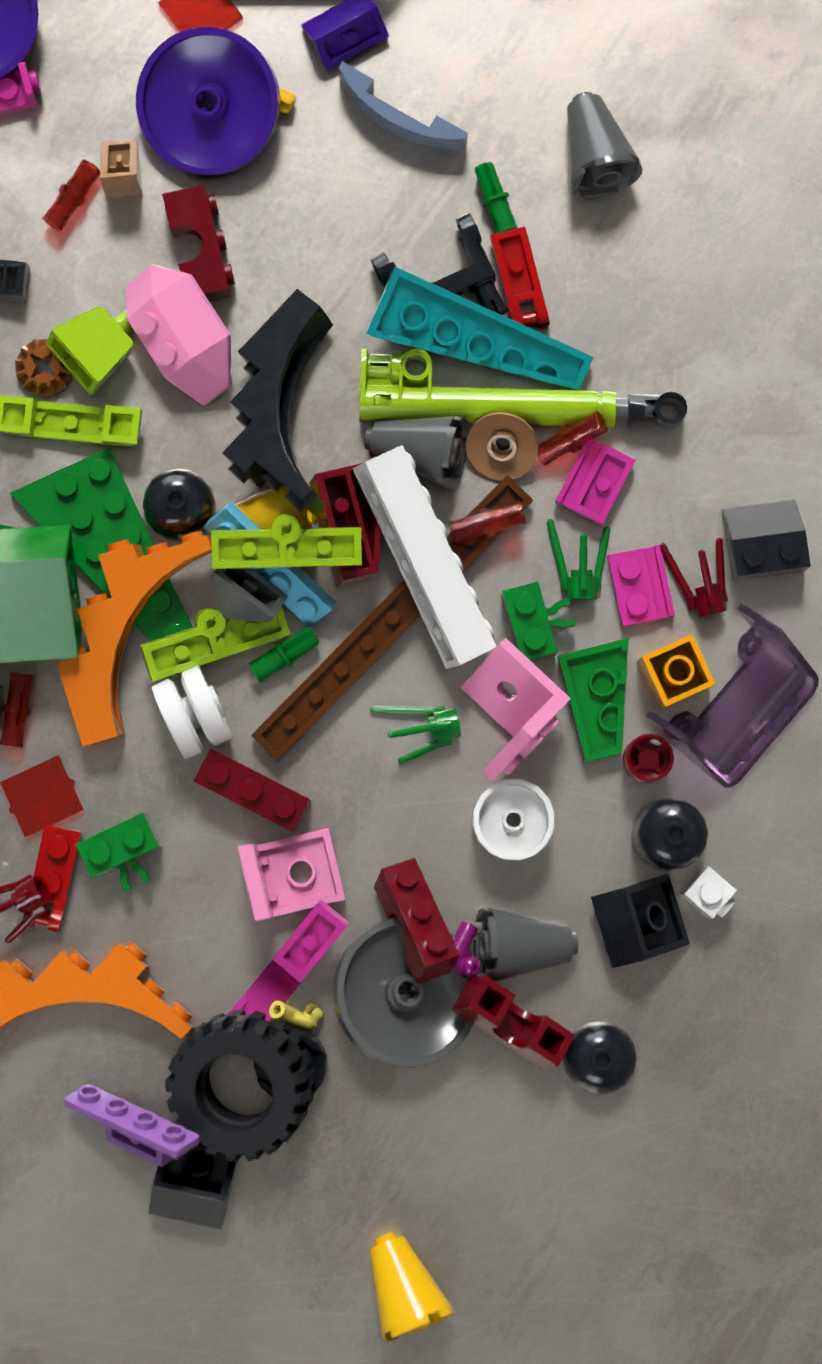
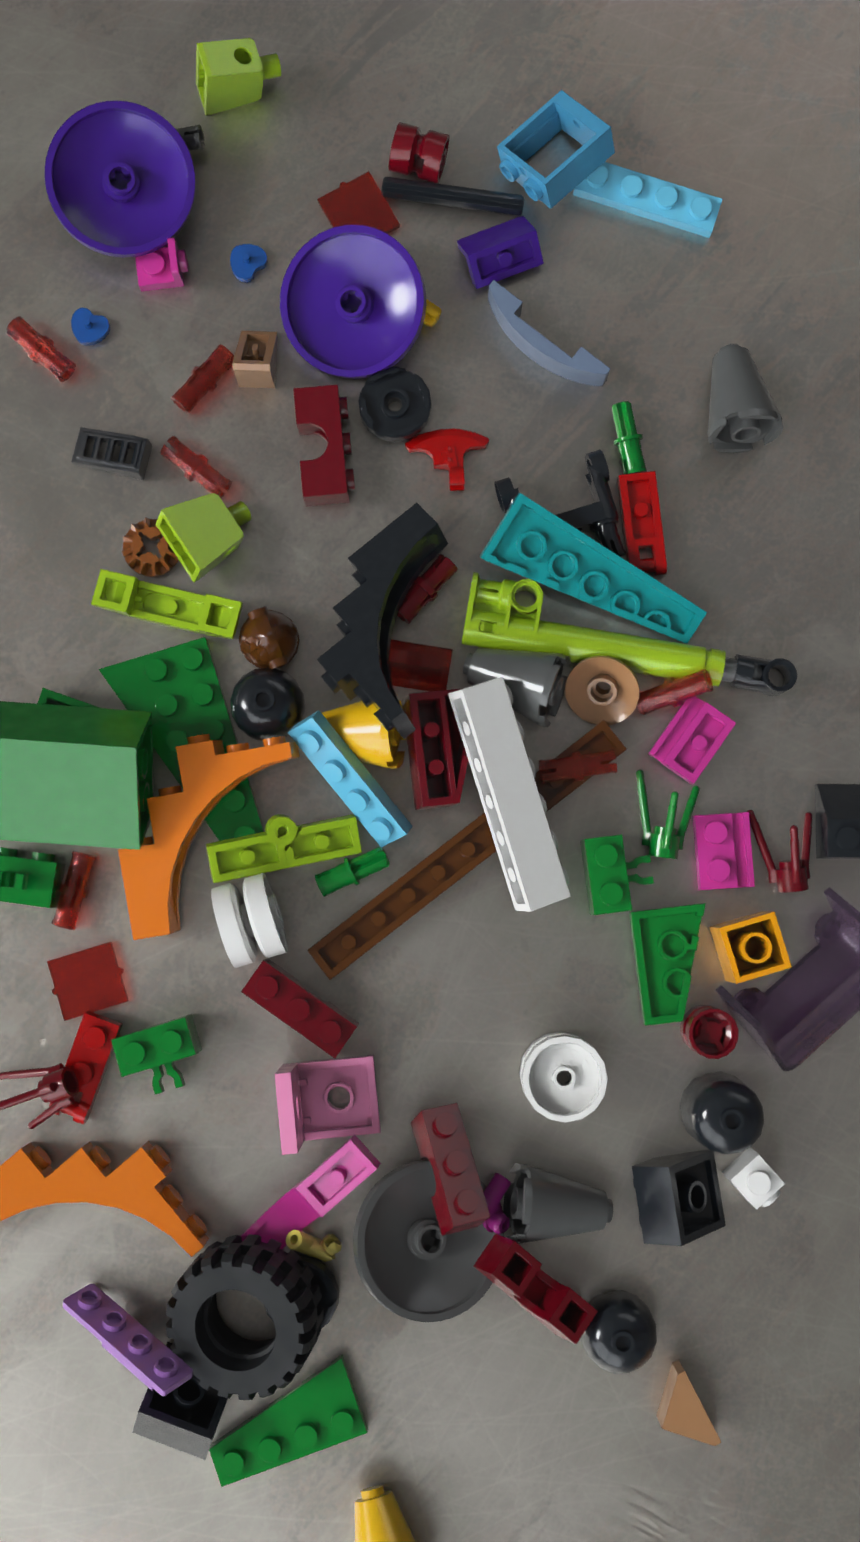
camera: 10 degrees right, 0 degrees up
bright pink wedge [126,264,232,406] -> none
lime hinge [211,514,362,569] -> none
dark grey slope [211,568,288,622] -> none
green plant [370,705,461,764] -> none
bright pink bracket [461,638,571,781] -> none
none -> clear red pin [160,436,232,498]
none -> green wing [209,1354,368,1487]
none -> blue piece [230,244,268,283]
none -> reddish brown helmet [239,606,300,670]
none -> black plate [358,367,432,442]
none -> clear red slope [389,639,453,692]
none -> dark red pin [397,554,458,624]
none -> red piece [405,428,489,491]
none -> medium nougat slope [656,1359,722,1446]

